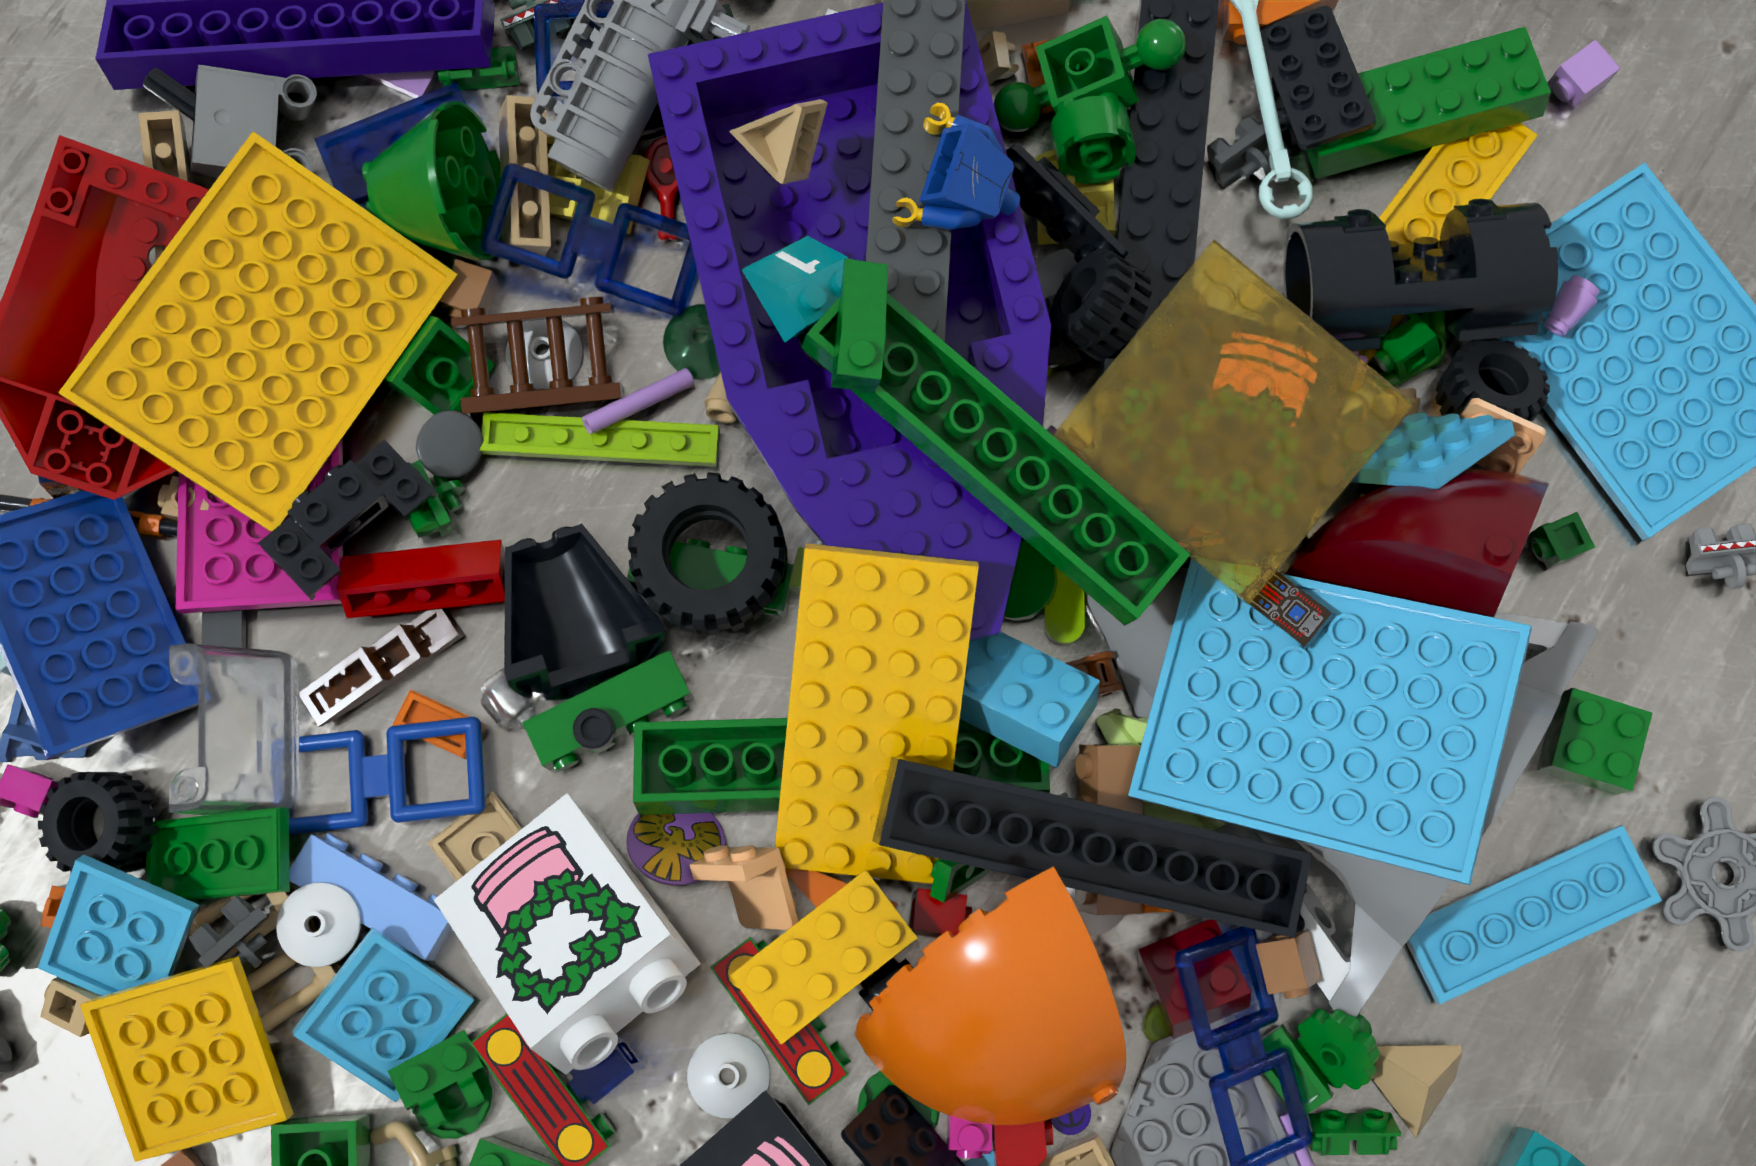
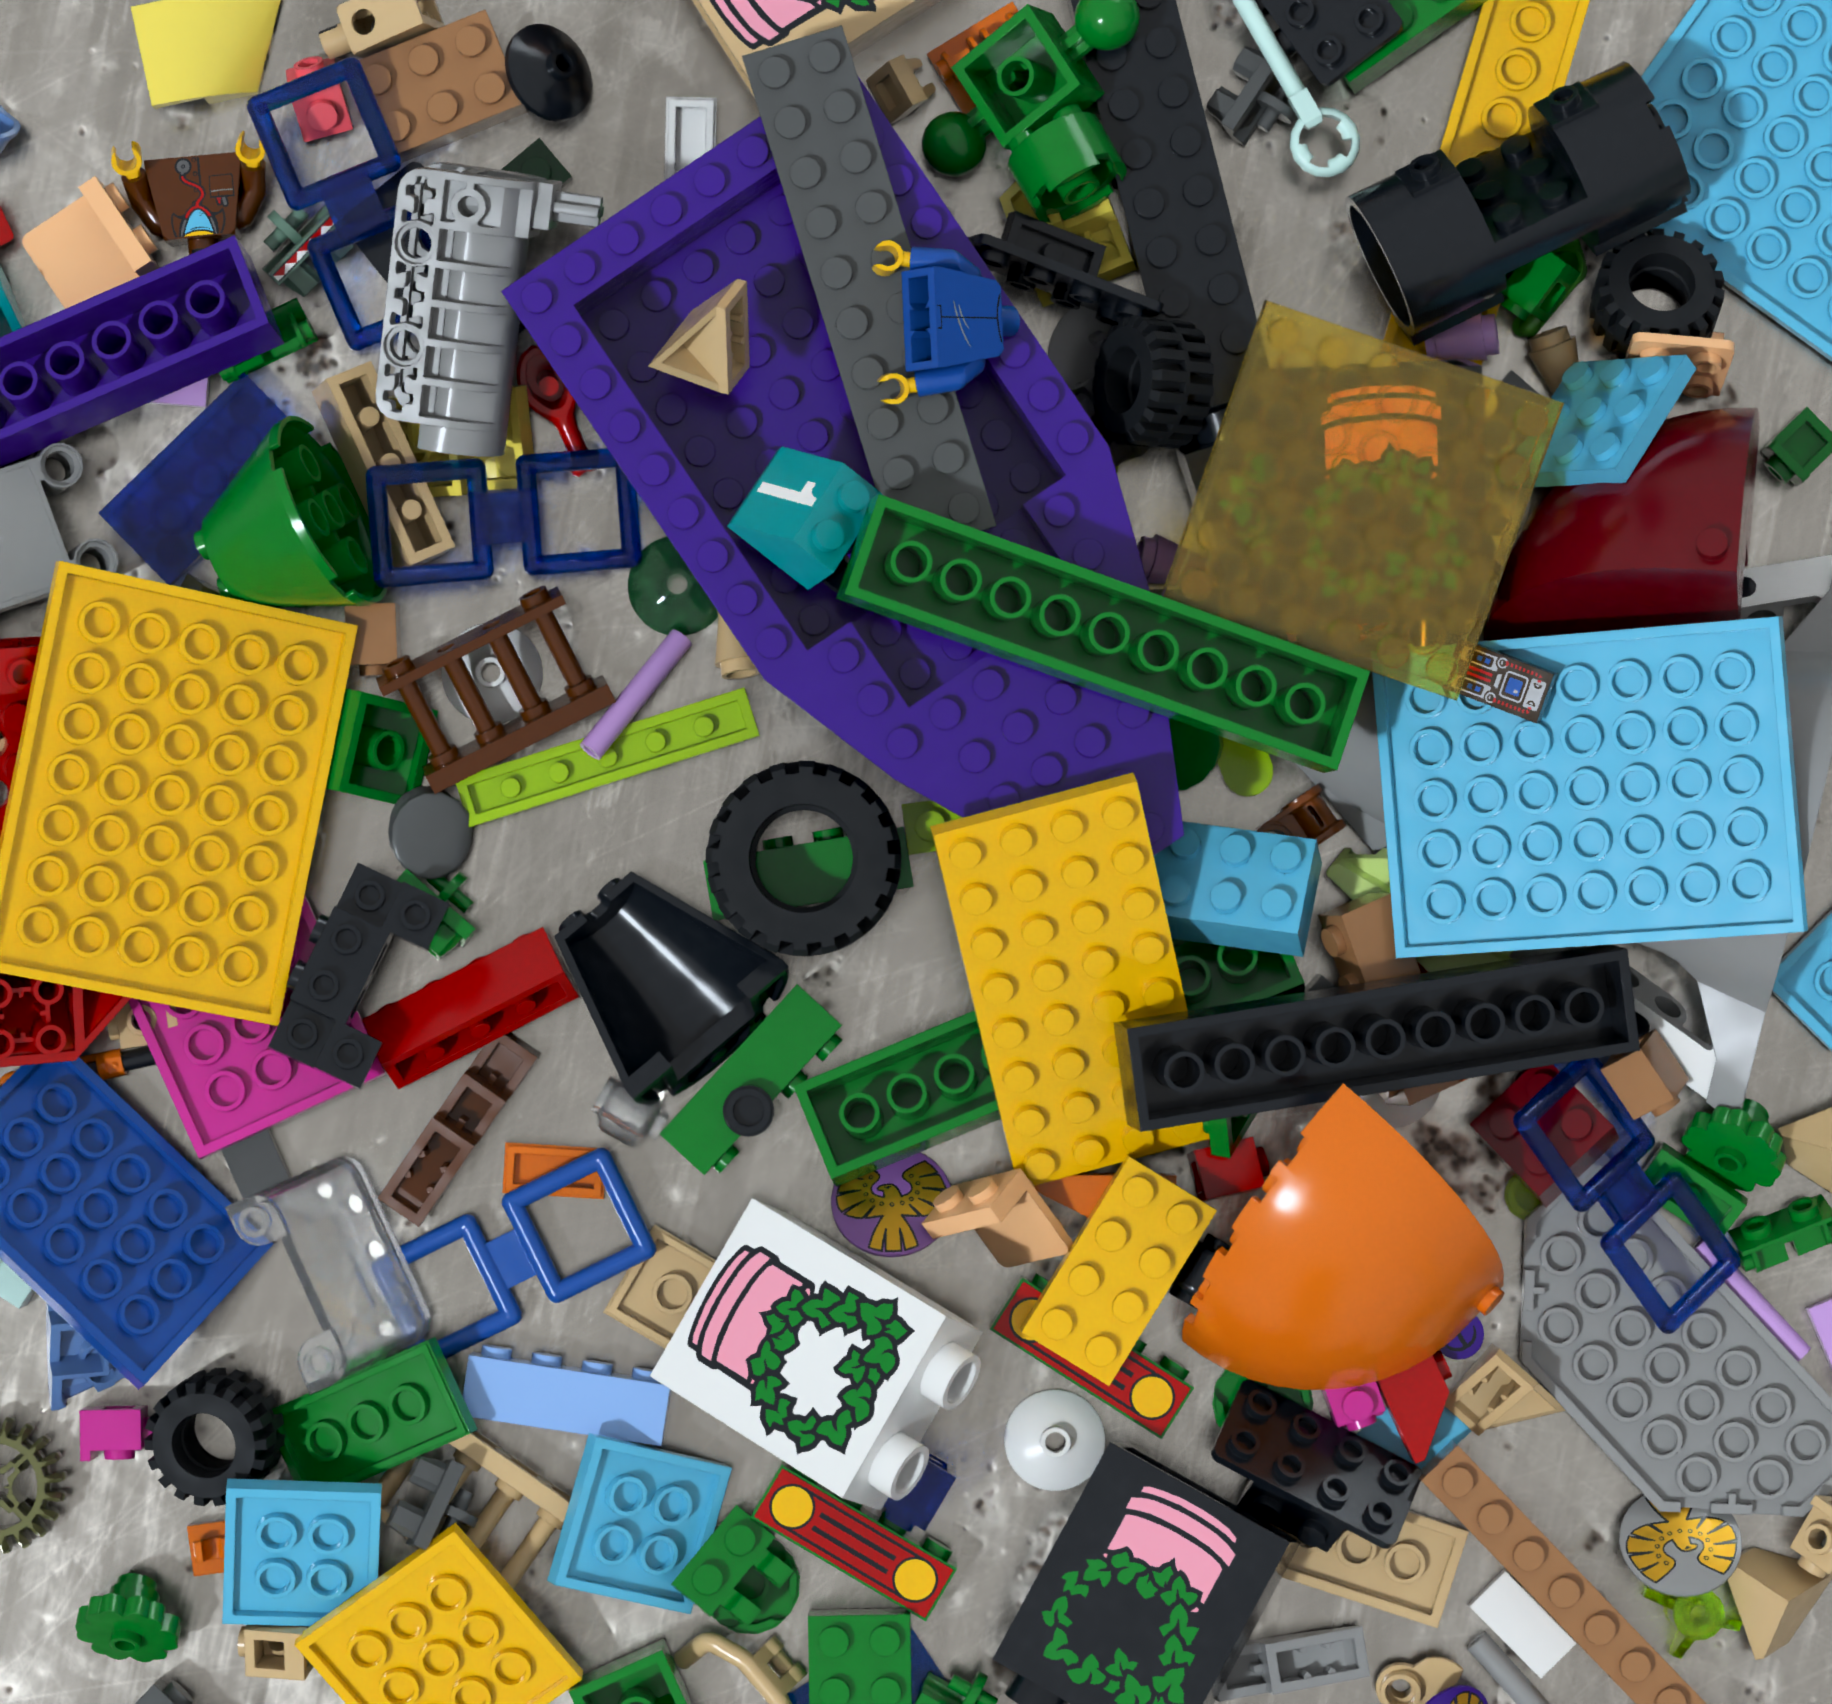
camera: 25 degrees left, 10 degrees up
white dish [276,883,361,967] -> none
green slope [831,259,888,393] -> none
lavender cone [1544,275,1600,337] -> none

